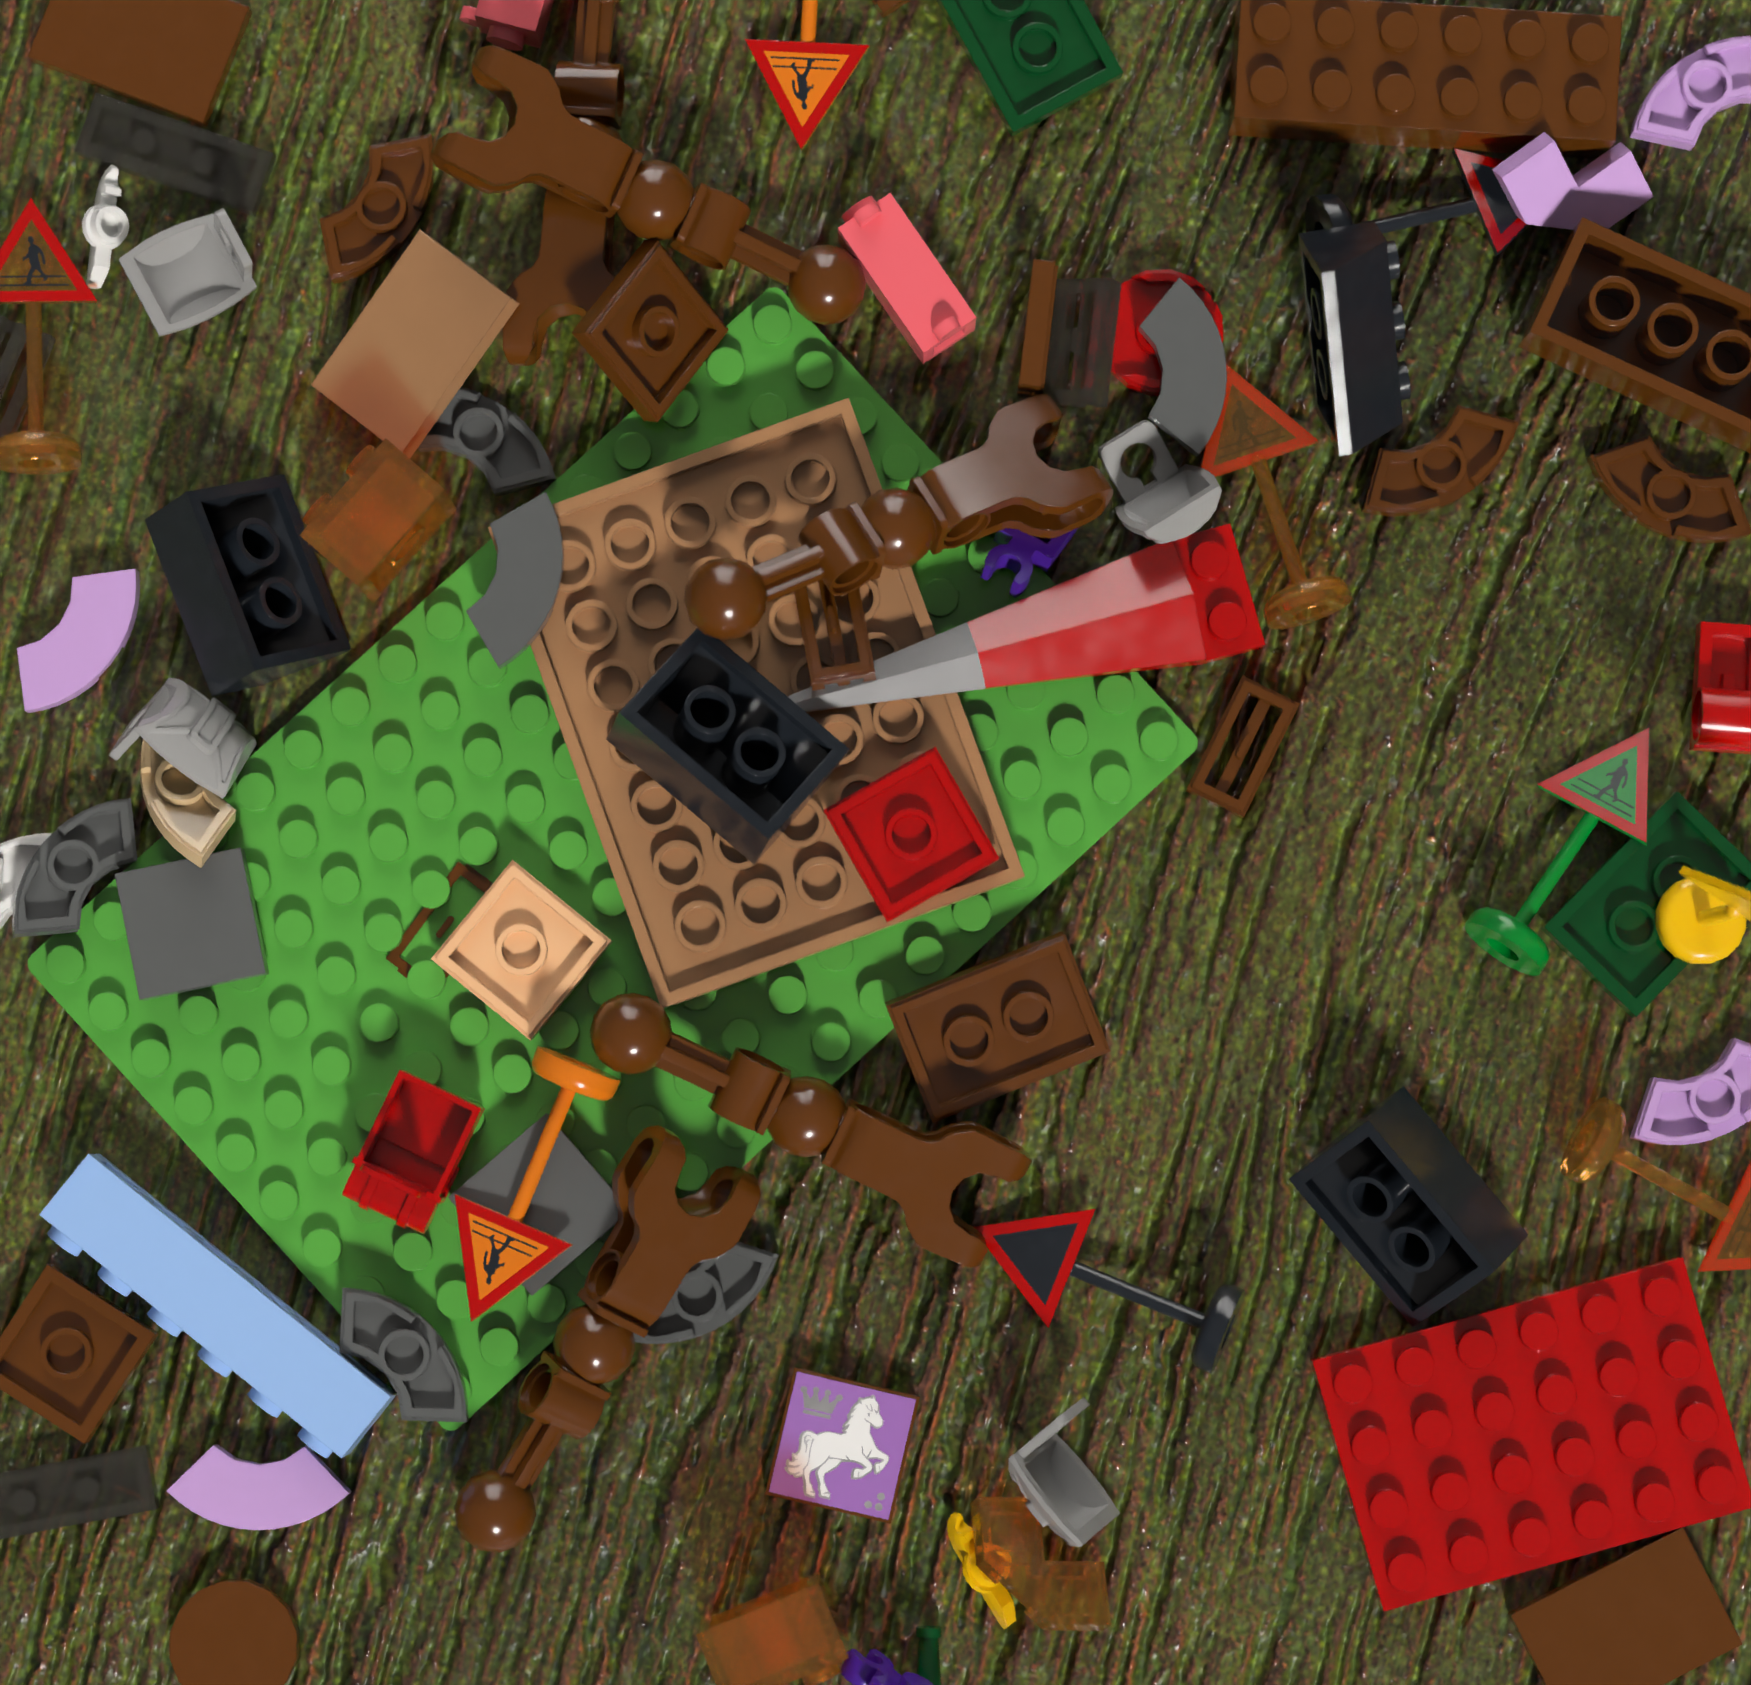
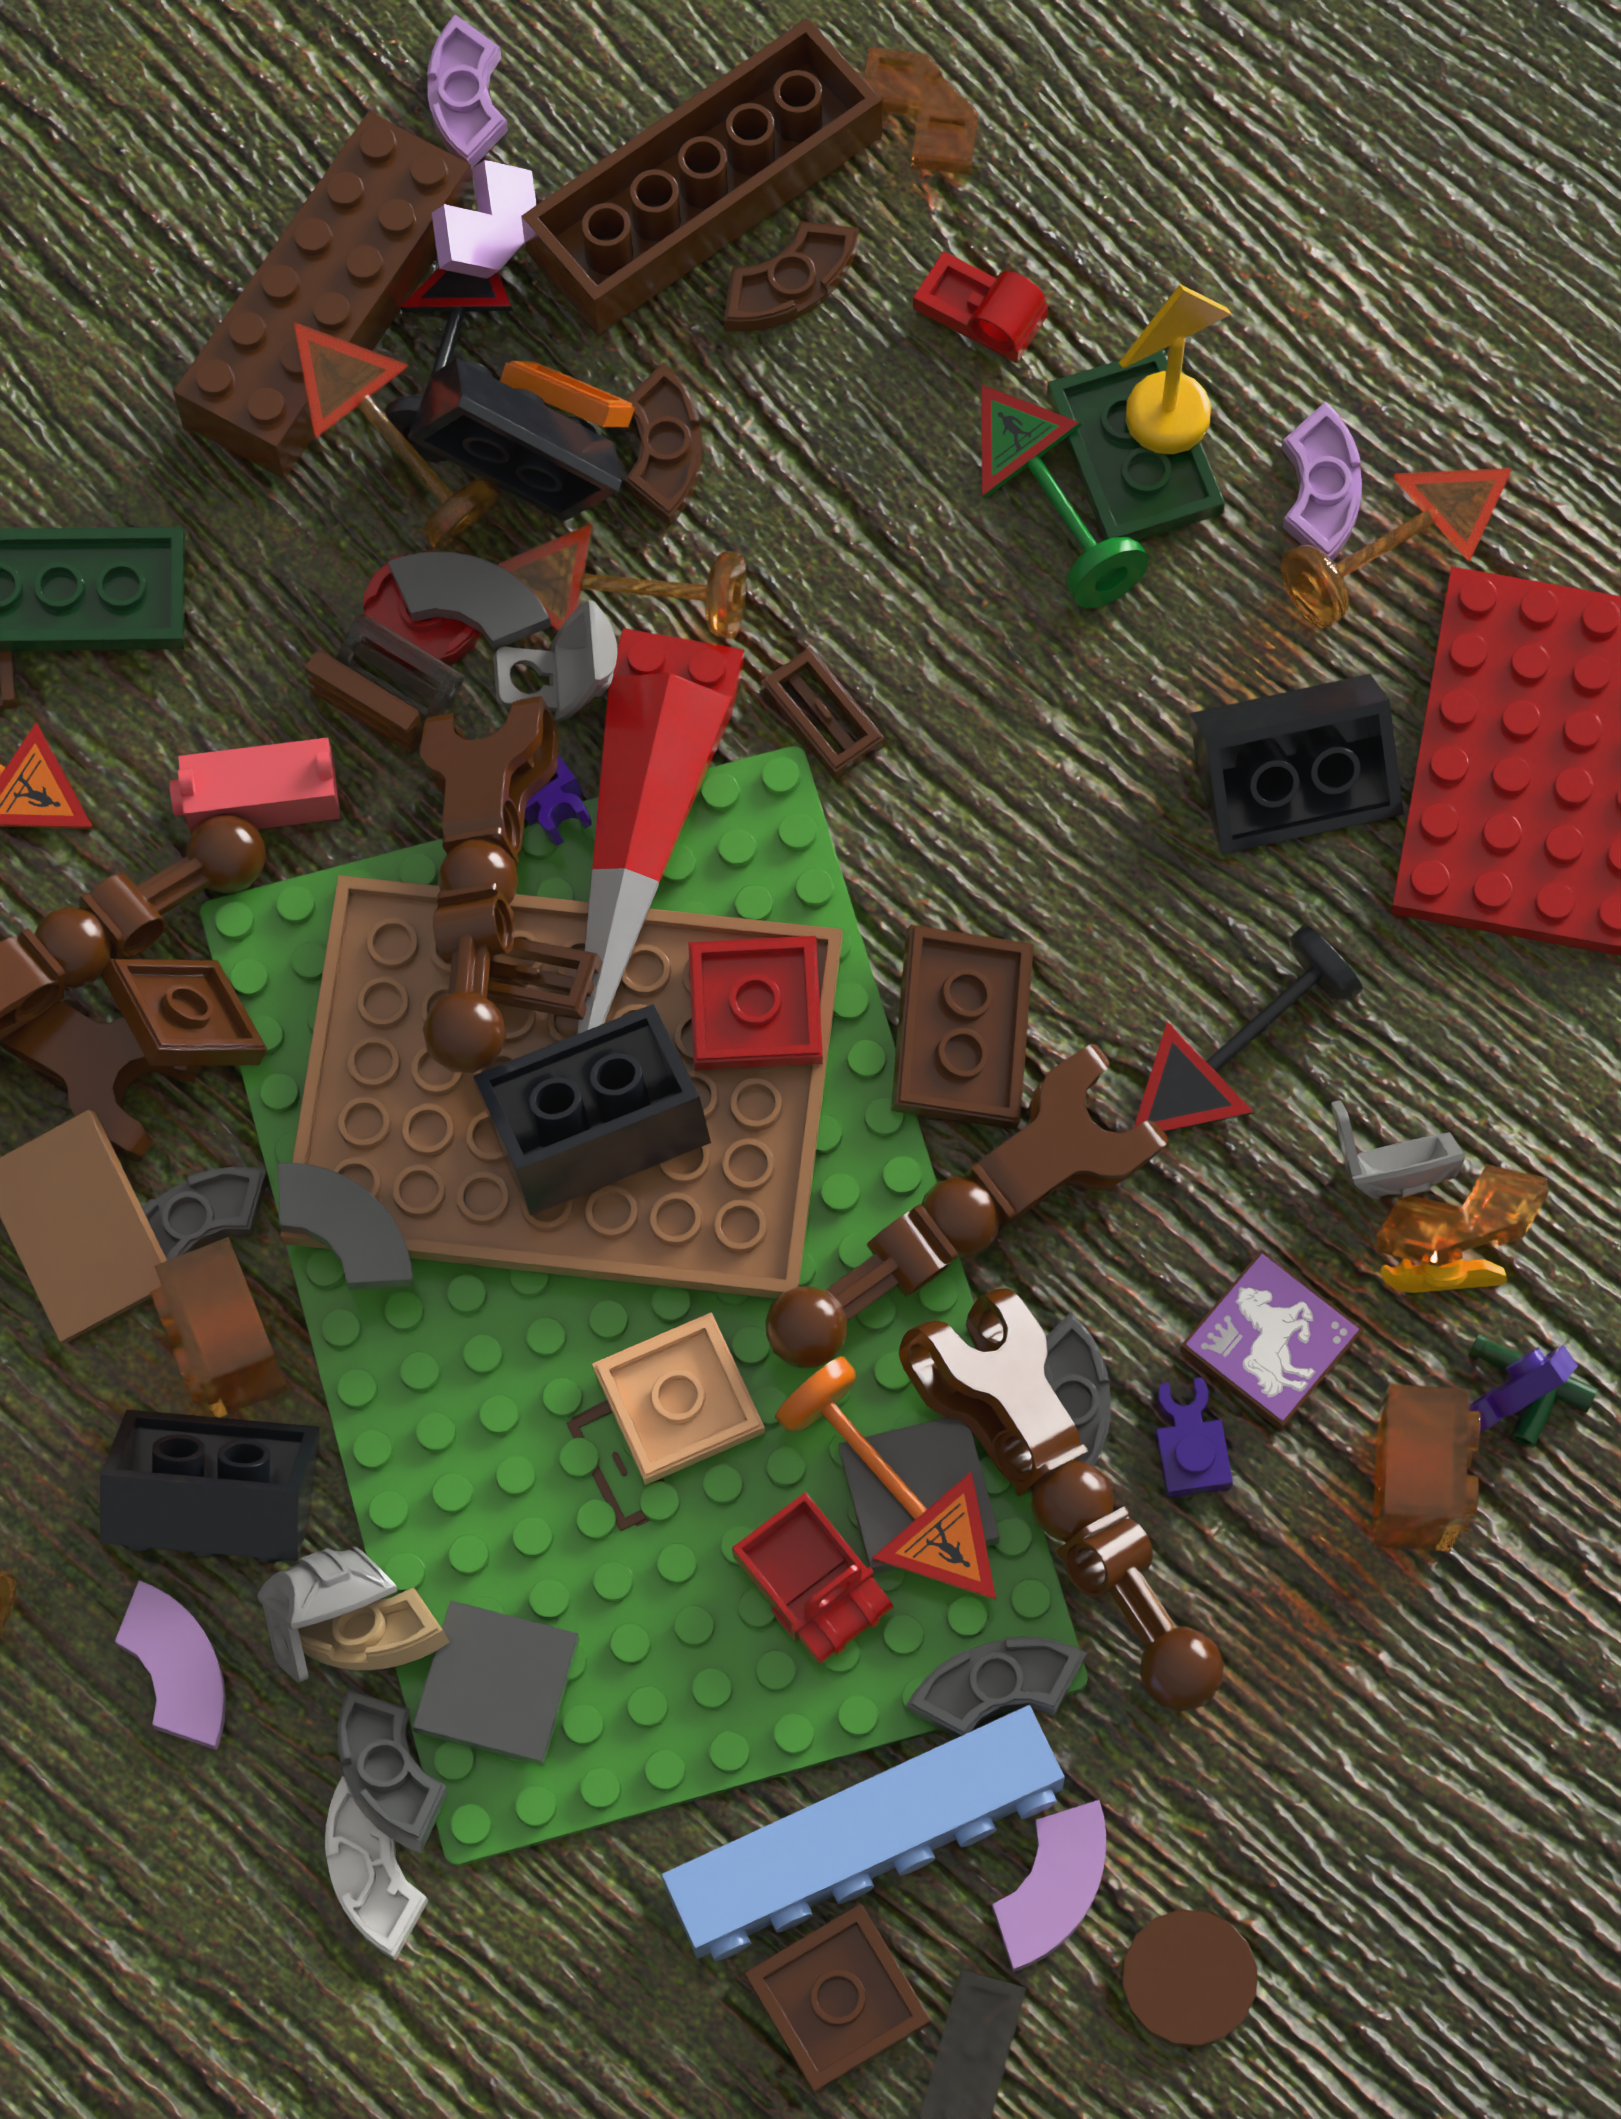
camera: 60 degrees left, 15 degrees down
none -> clear orange piece [294,322,499,550]
none -> orange tile [500,361,635,427]
none -> dark purple plate [1155,1377,1233,1498]

